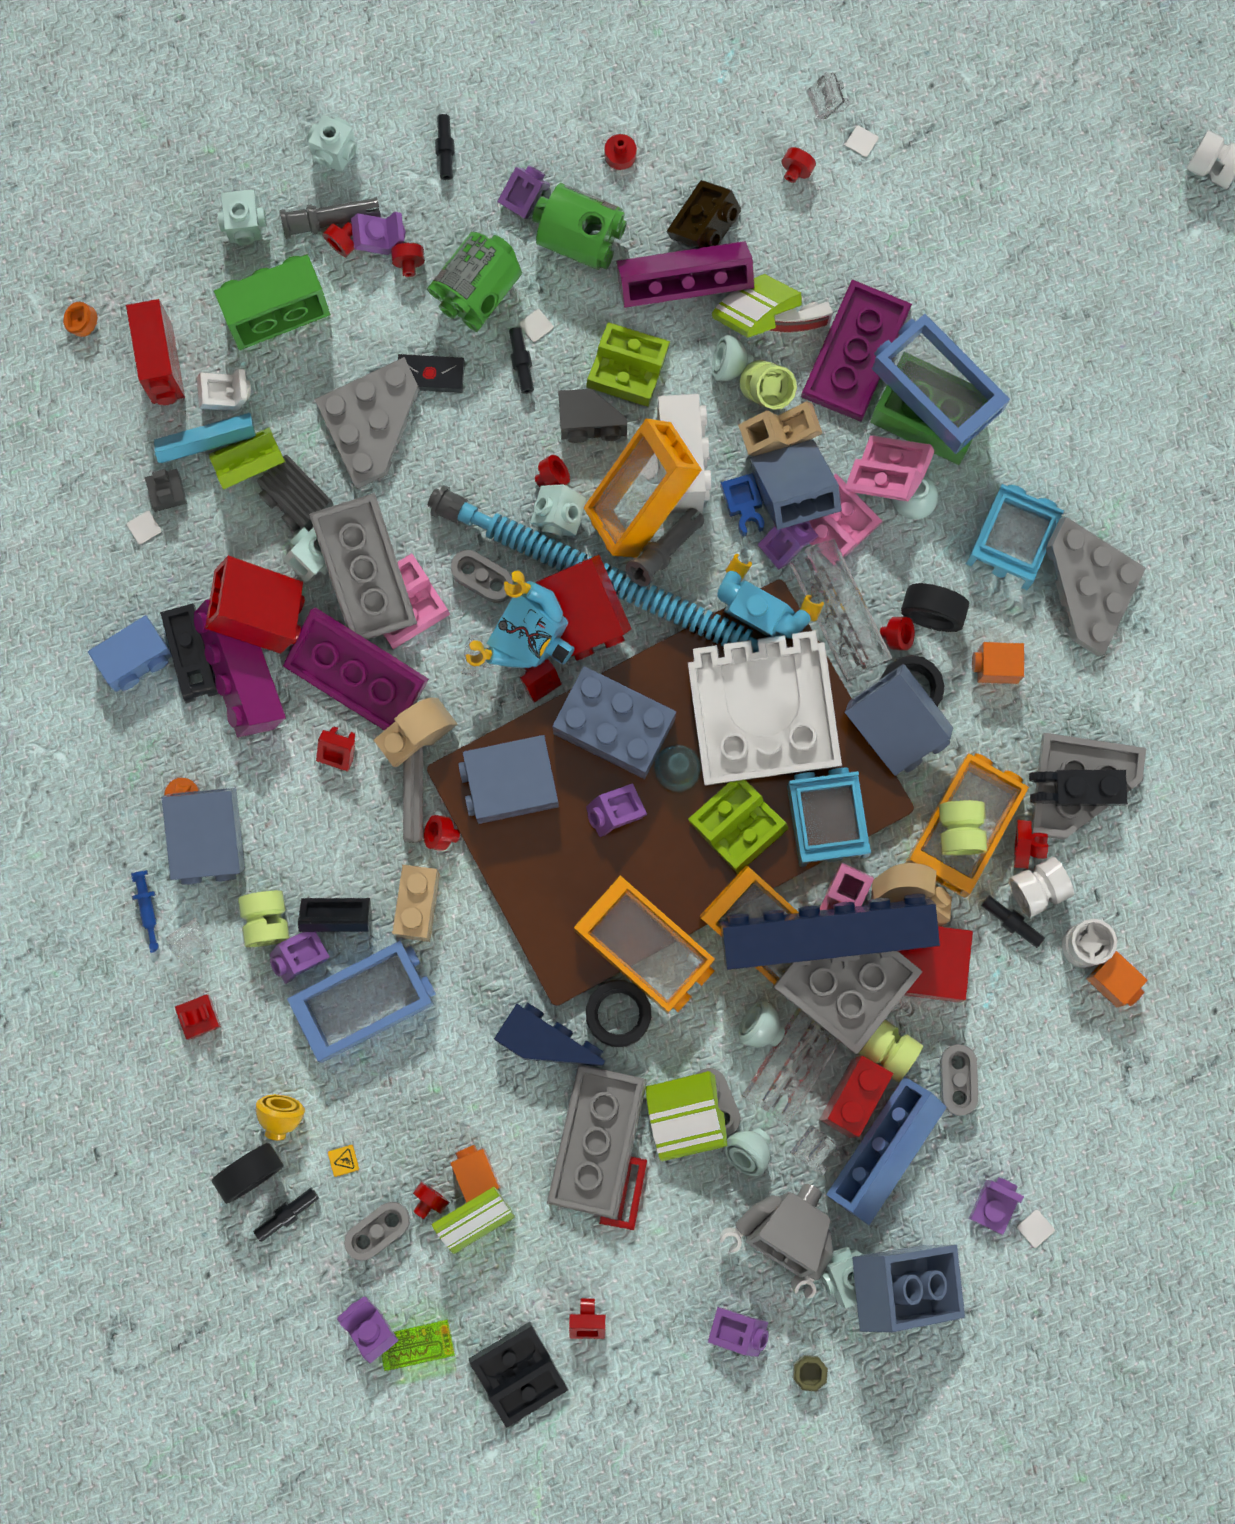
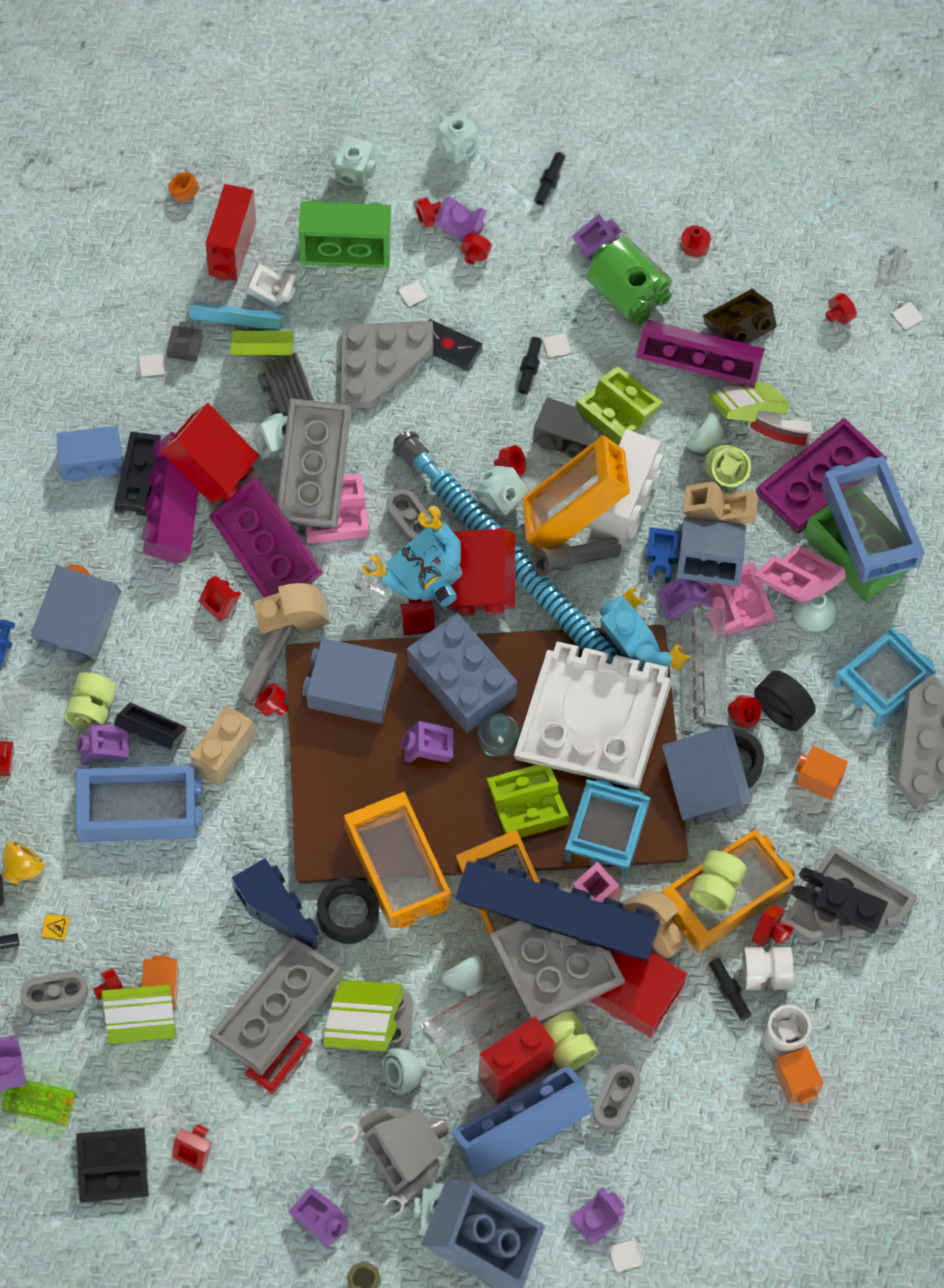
camera: 25 degrees right, 15 degrees down
dark grey pin [280,197,381,239] -> none
bright green cylinder [427,232,522,332] -> none
none -> white sticker [398,281,428,307]

